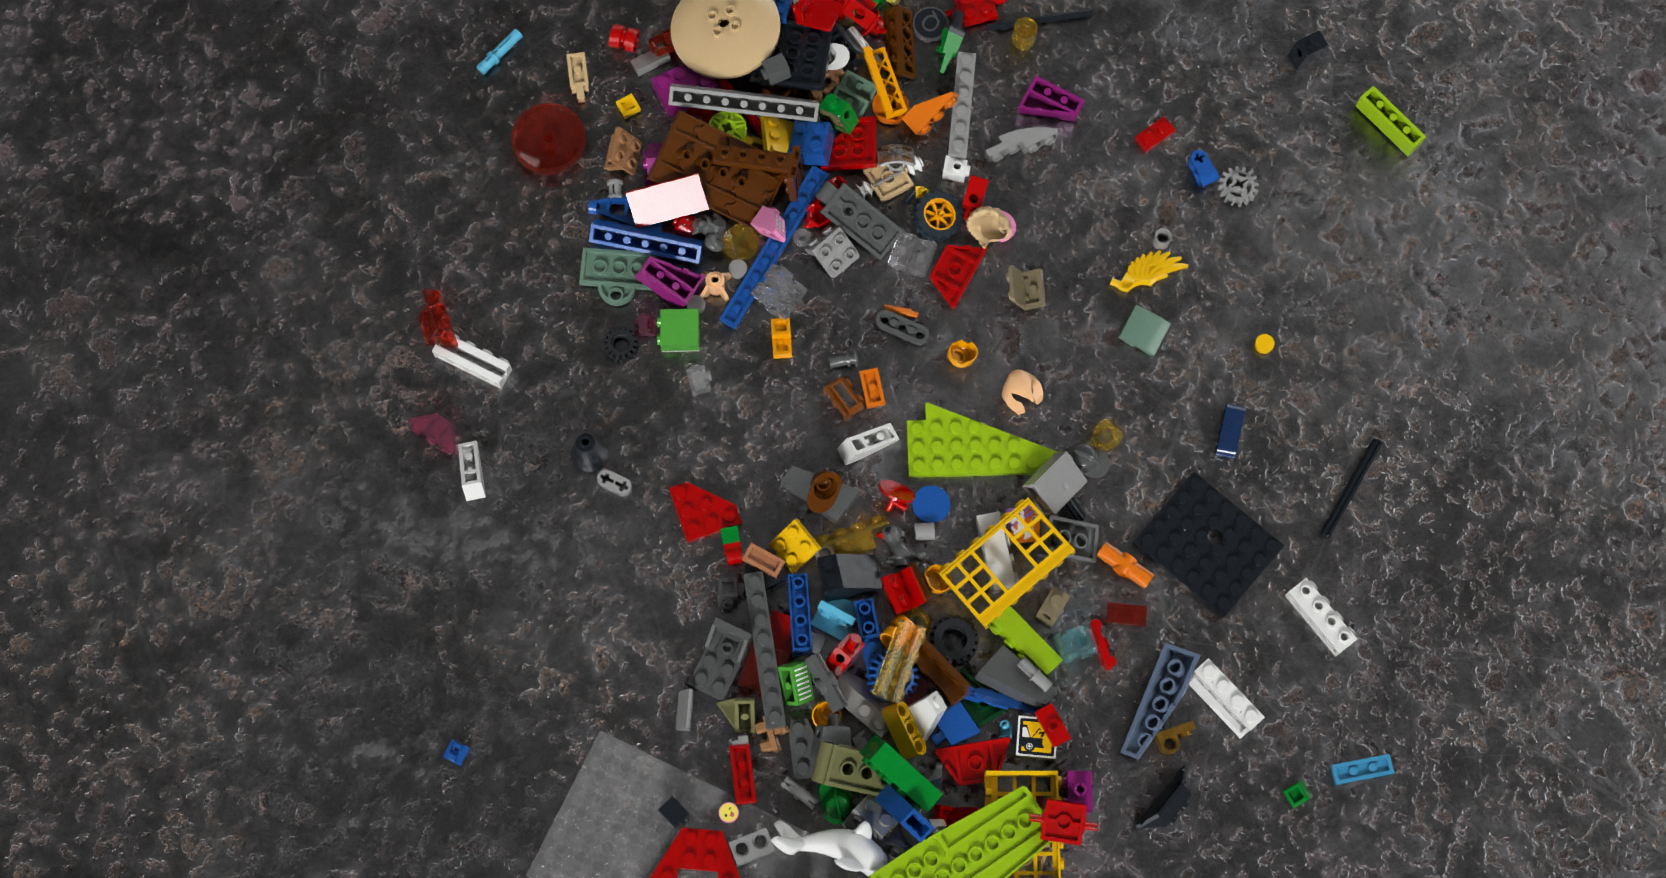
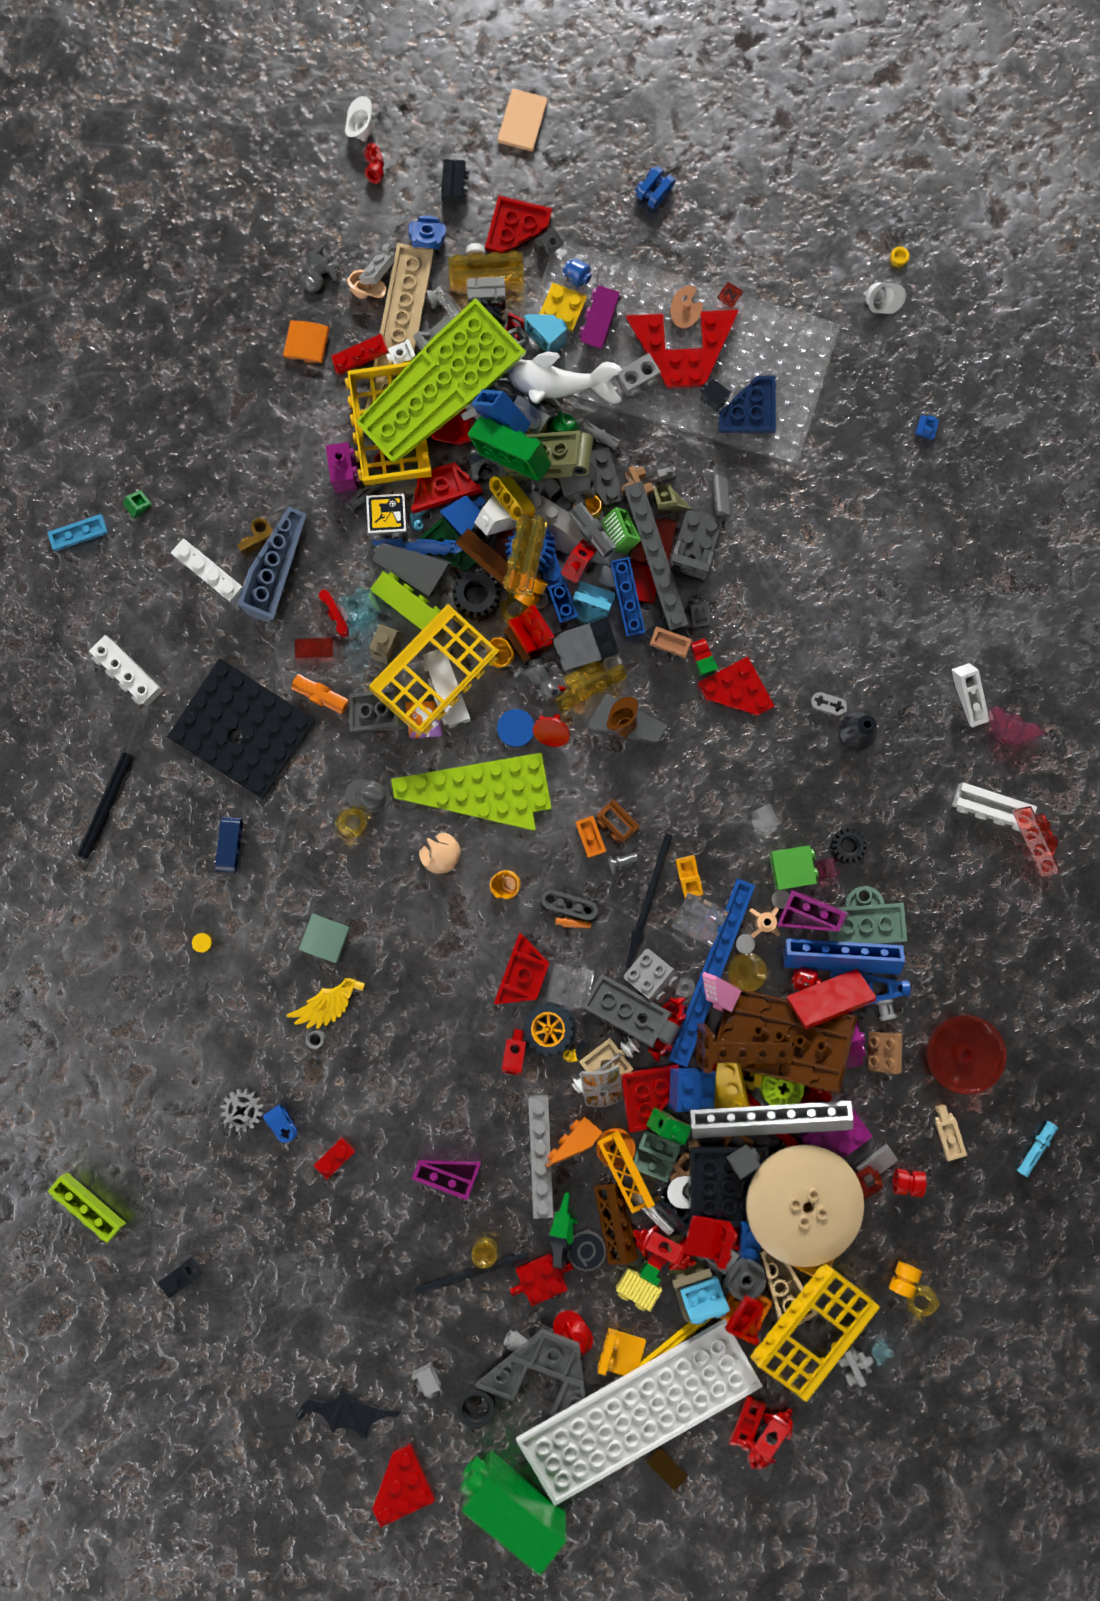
camera: 175 degrees right, 10 degrees up
yellow plate [616,93,641,119] -> none
dark grey animal [692,212,726,252] -> none
light yellow tile [719,802,739,823] -> none
red plate [729,744,756,805] -> none
yellow plate [769,519,822,574] -> none
white slope [837,423,899,465] -> none
light grey beam [914,522,935,541] -> none
white brick [942,155,971,183] -> none
tan hair [966,206,1016,249] -> none
light grey slope [985,127,1058,163] -> none
dark tan bracket [1006,265,1046,310] -> none
light grey axle [1017,657,1053,693] -> none
light grey piece [1023,451,1087,521] -> none
red plate [1028,798,1098,846] -> none
red plate [1034,703,1071,748] -> none
black wedge [1133,765,1191,831] -> none
none -> black piece [625,833,673,968]
none -> dark blue plate [718,376,776,433]

